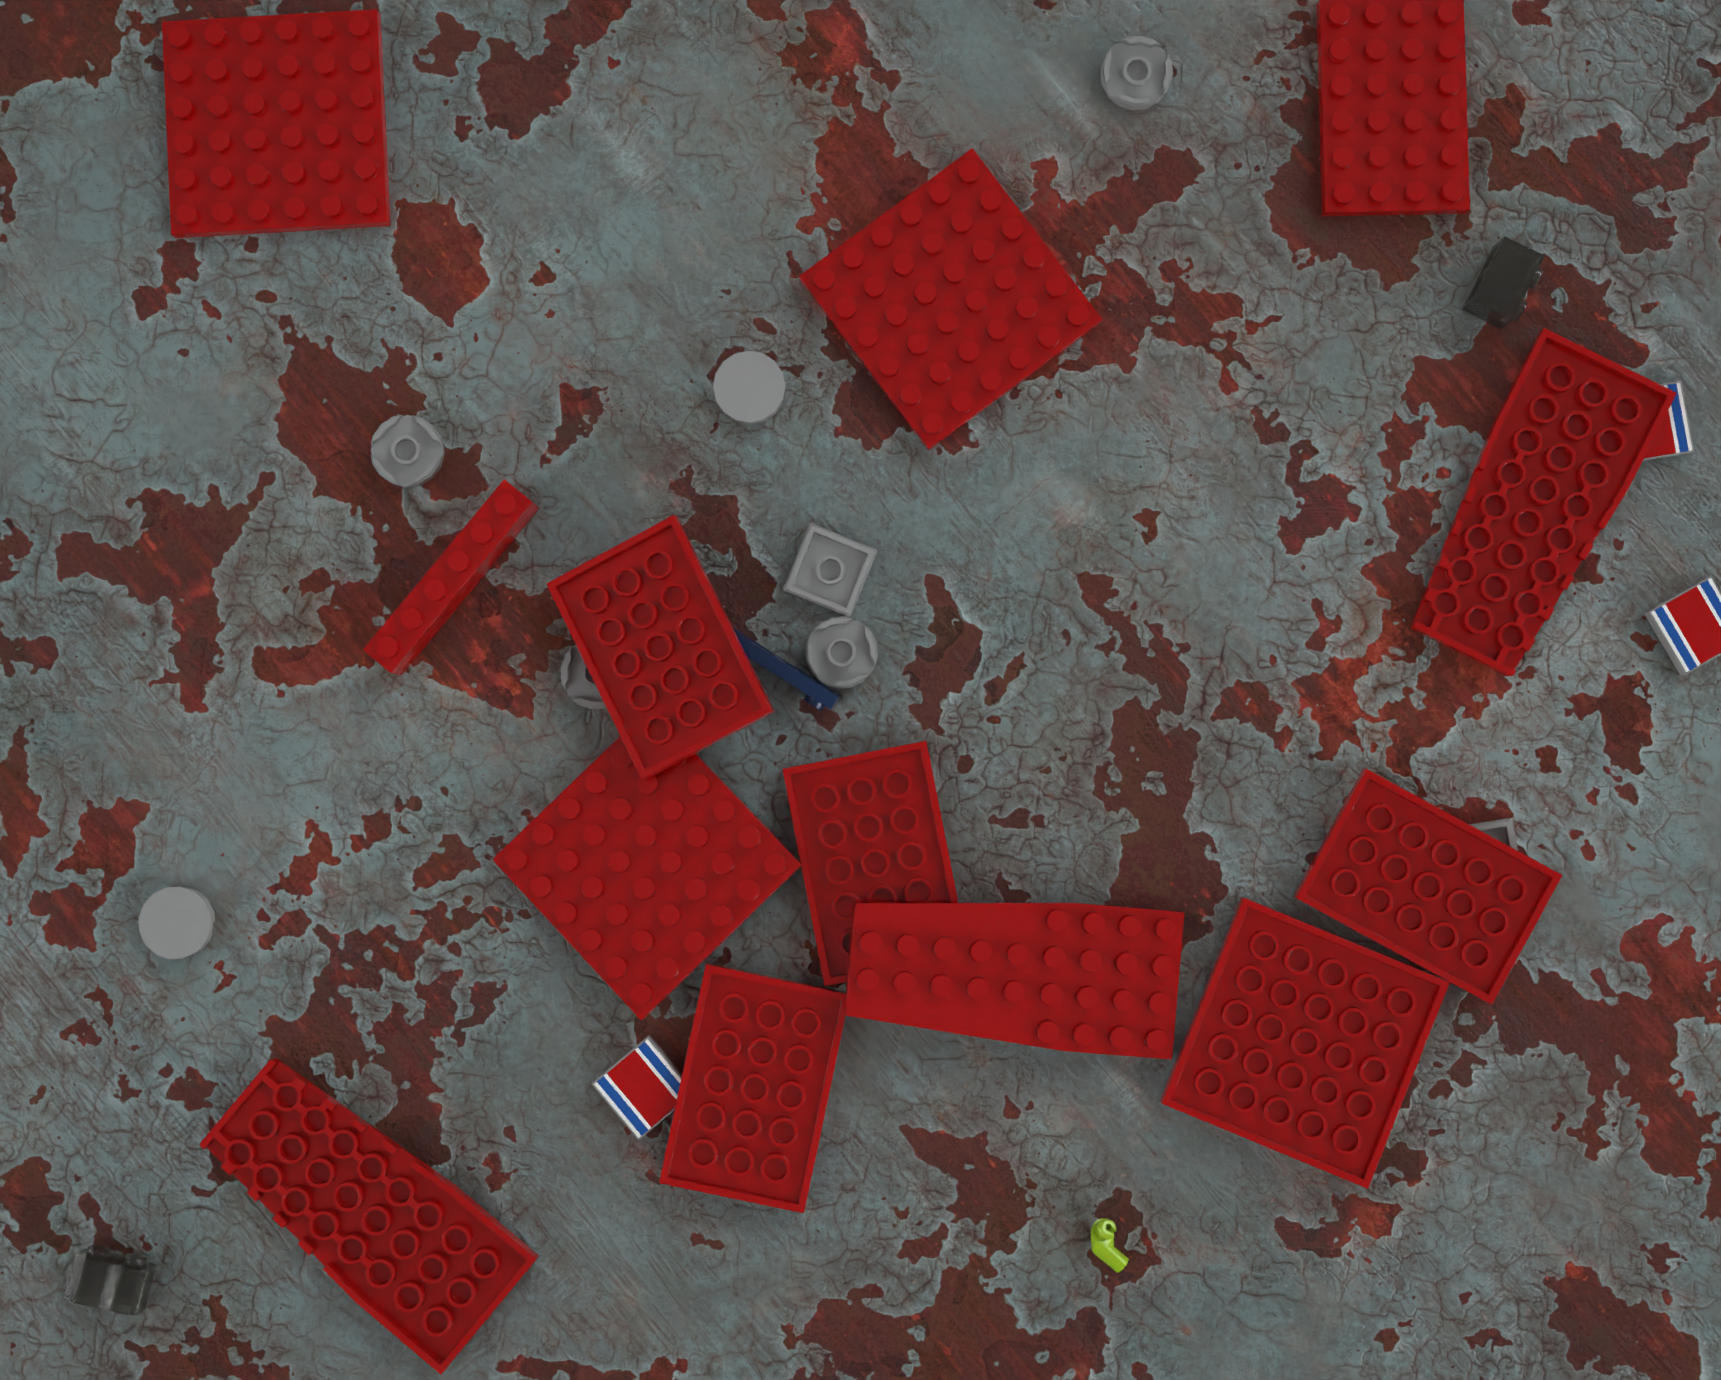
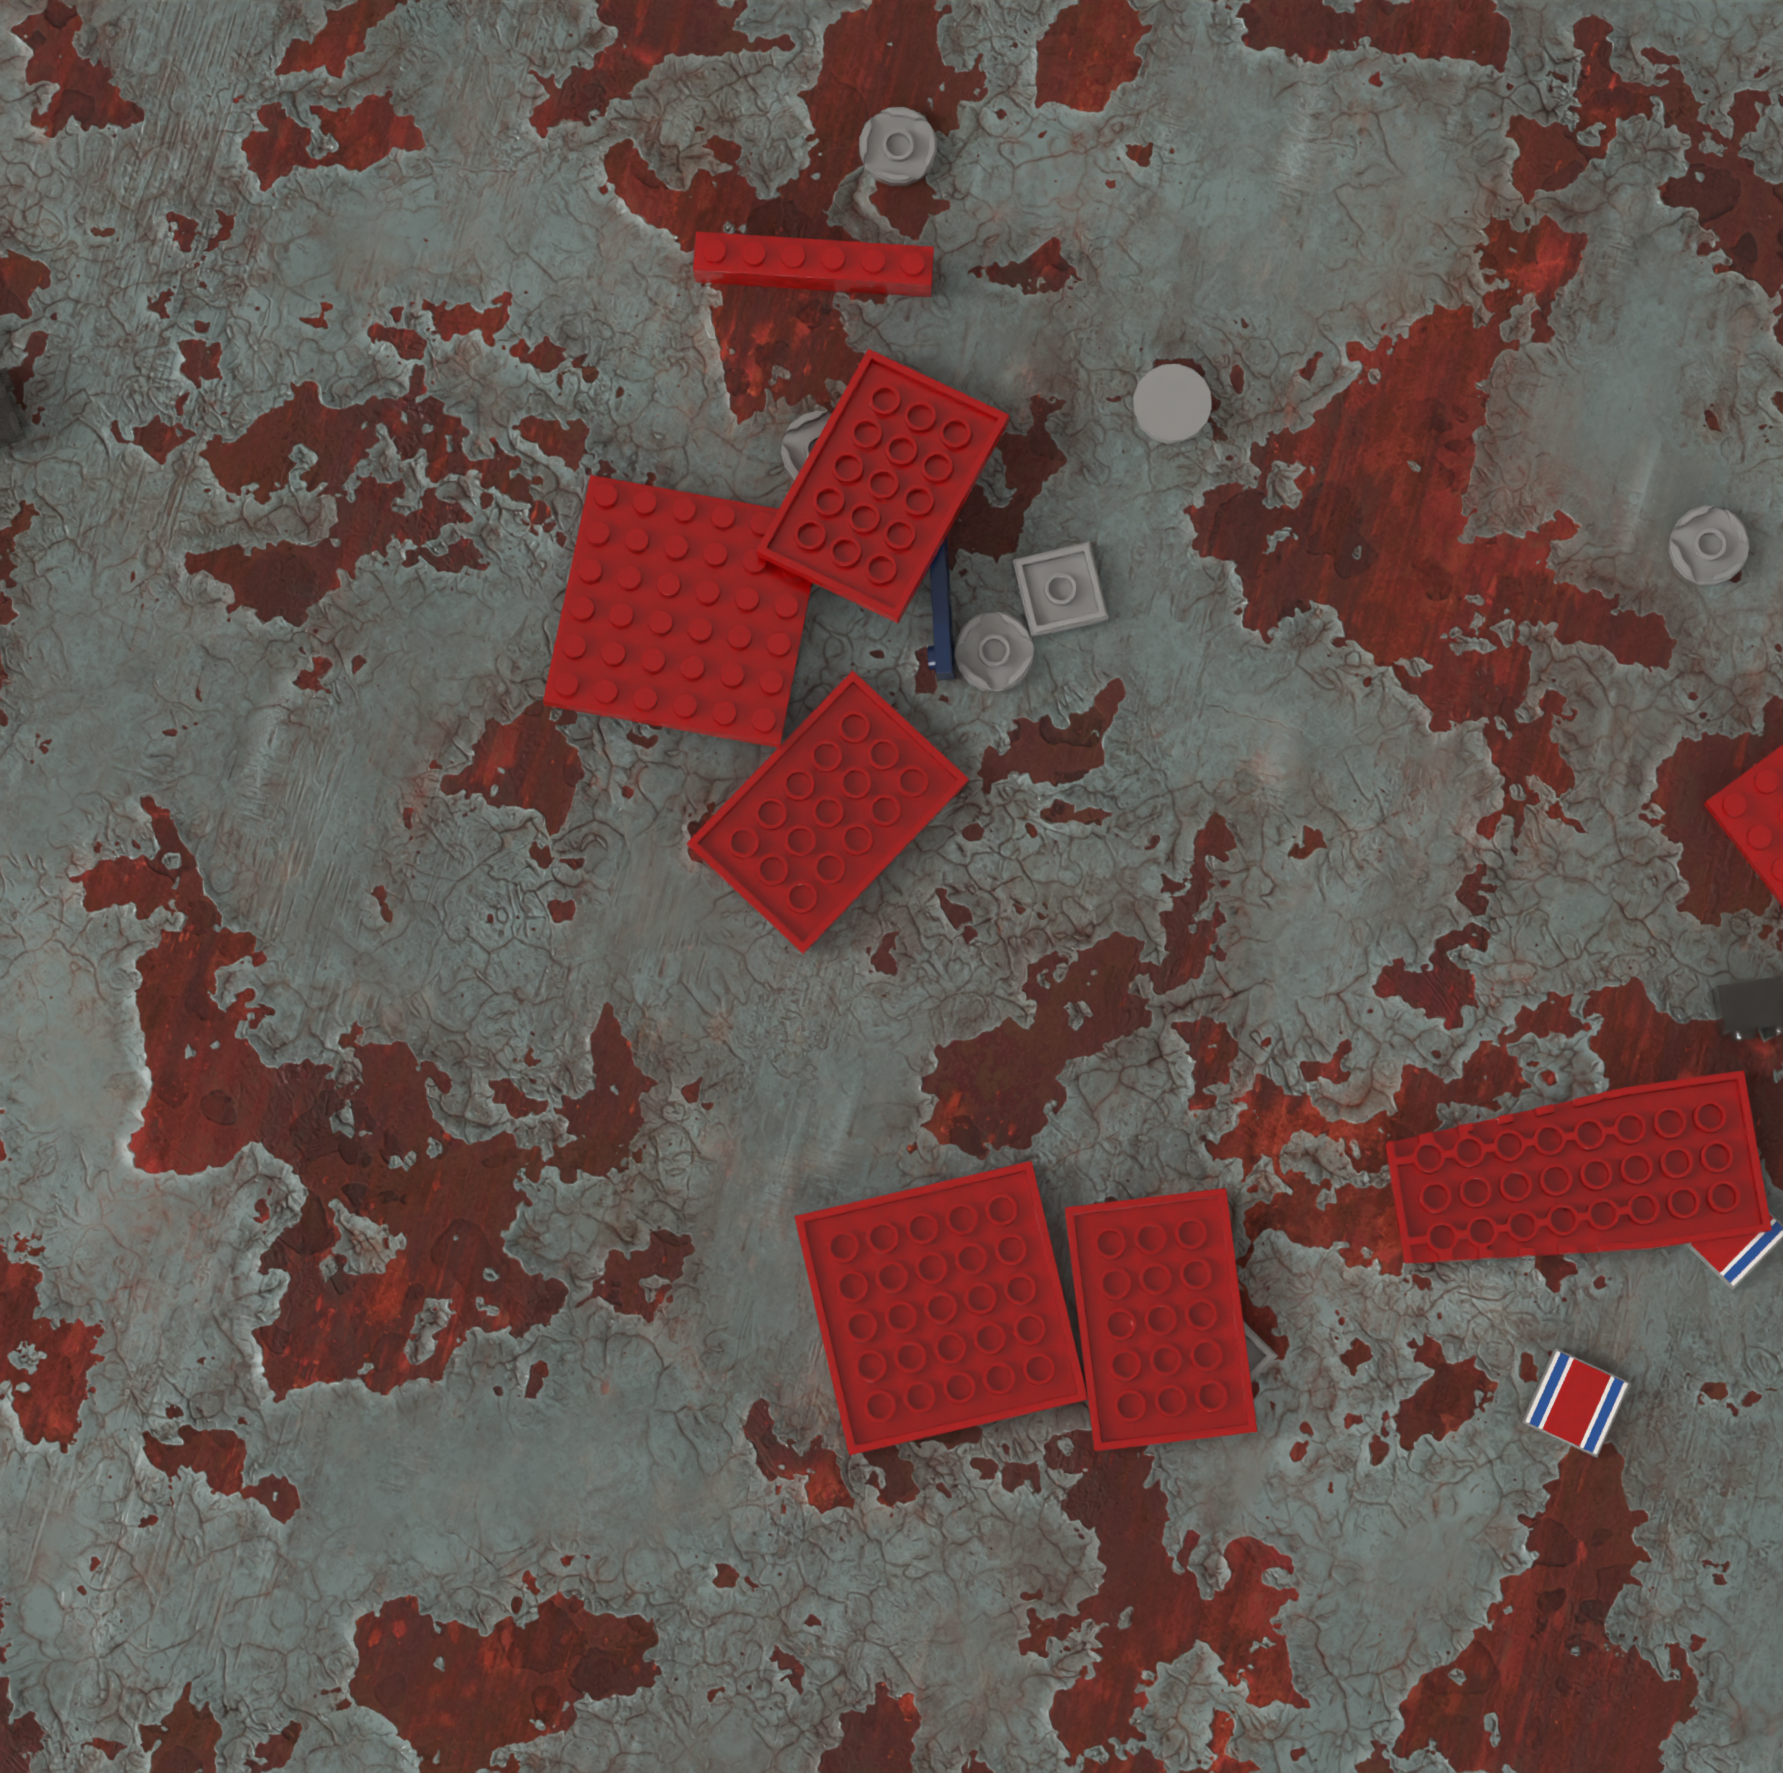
camera: 55 degrees right, 5 degrees down
light grey tile [138,886,215,959] -> none
red wing [200,1058,539,1375] -> none
tile [592,1035,682,1141] -> none
red plate [659,963,846,1213] -> none
red plate [799,148,1103,451] -> none
red wing [844,902,1184,1060] -> none
lime arm [1091,1218,1129,1273] -> none

